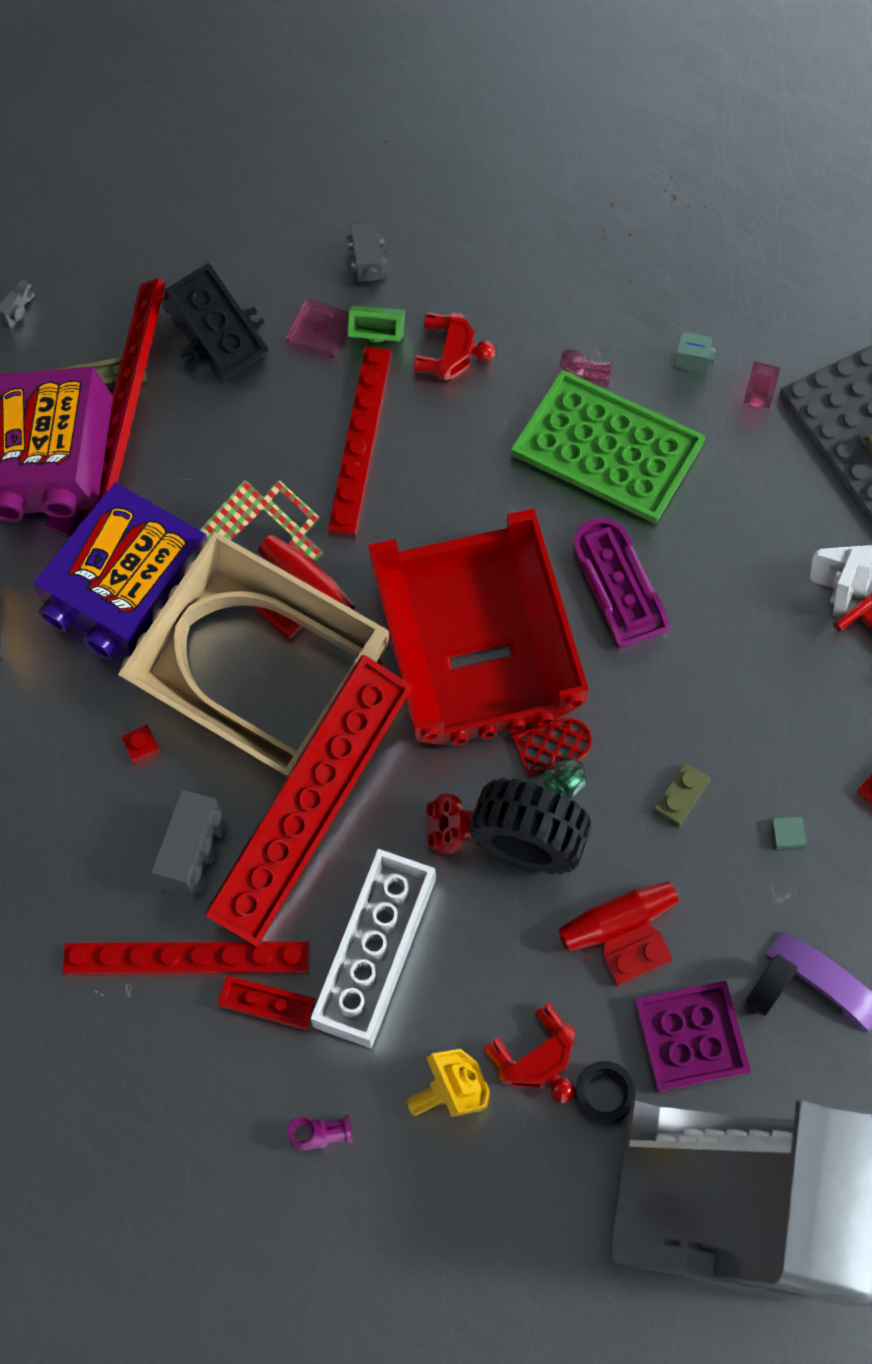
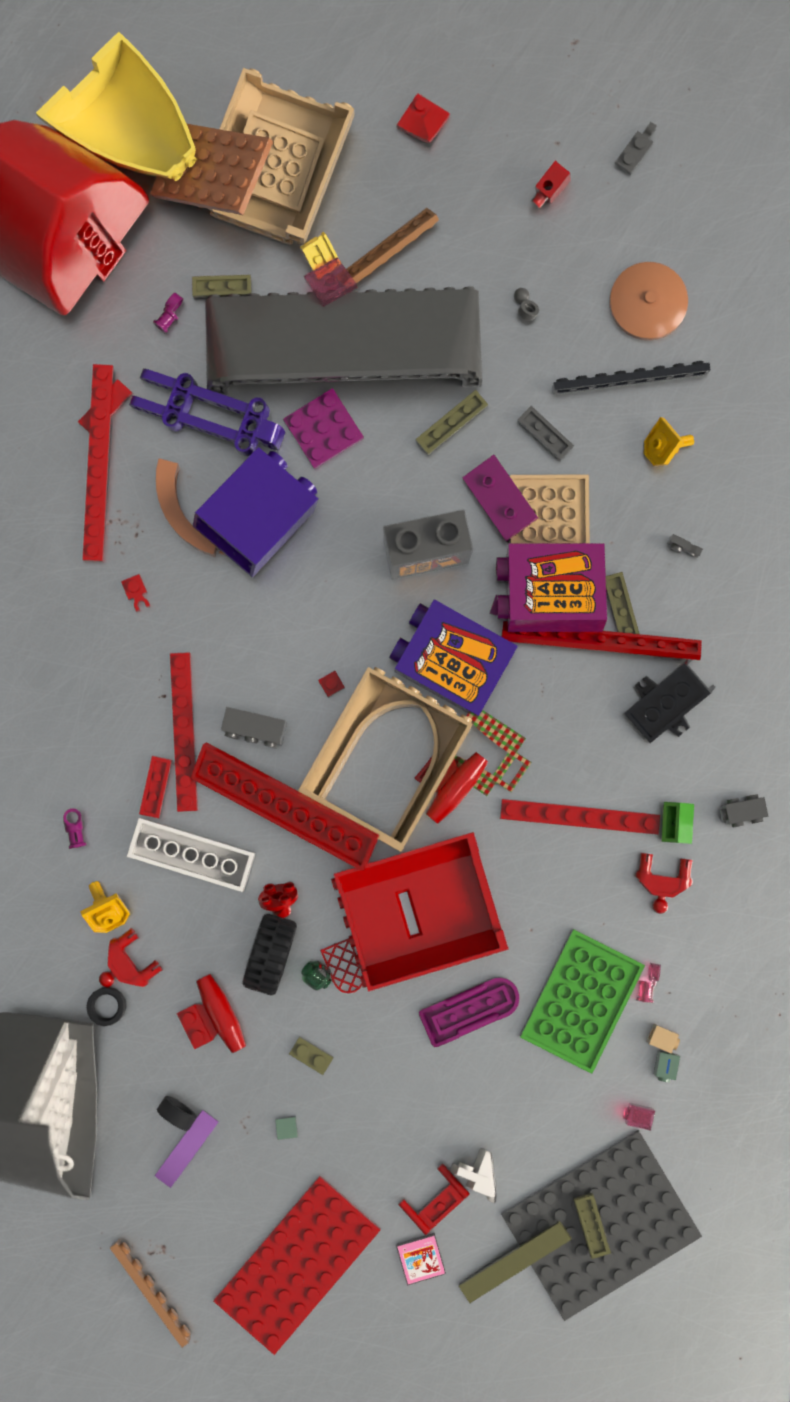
camera: 80 degrees right, 20 degrees up
clear pink plate [286,298,349,359] -> none
magenta plate [634,980,751,1093] -> none
none -> tan brick [647,1024,680,1054]

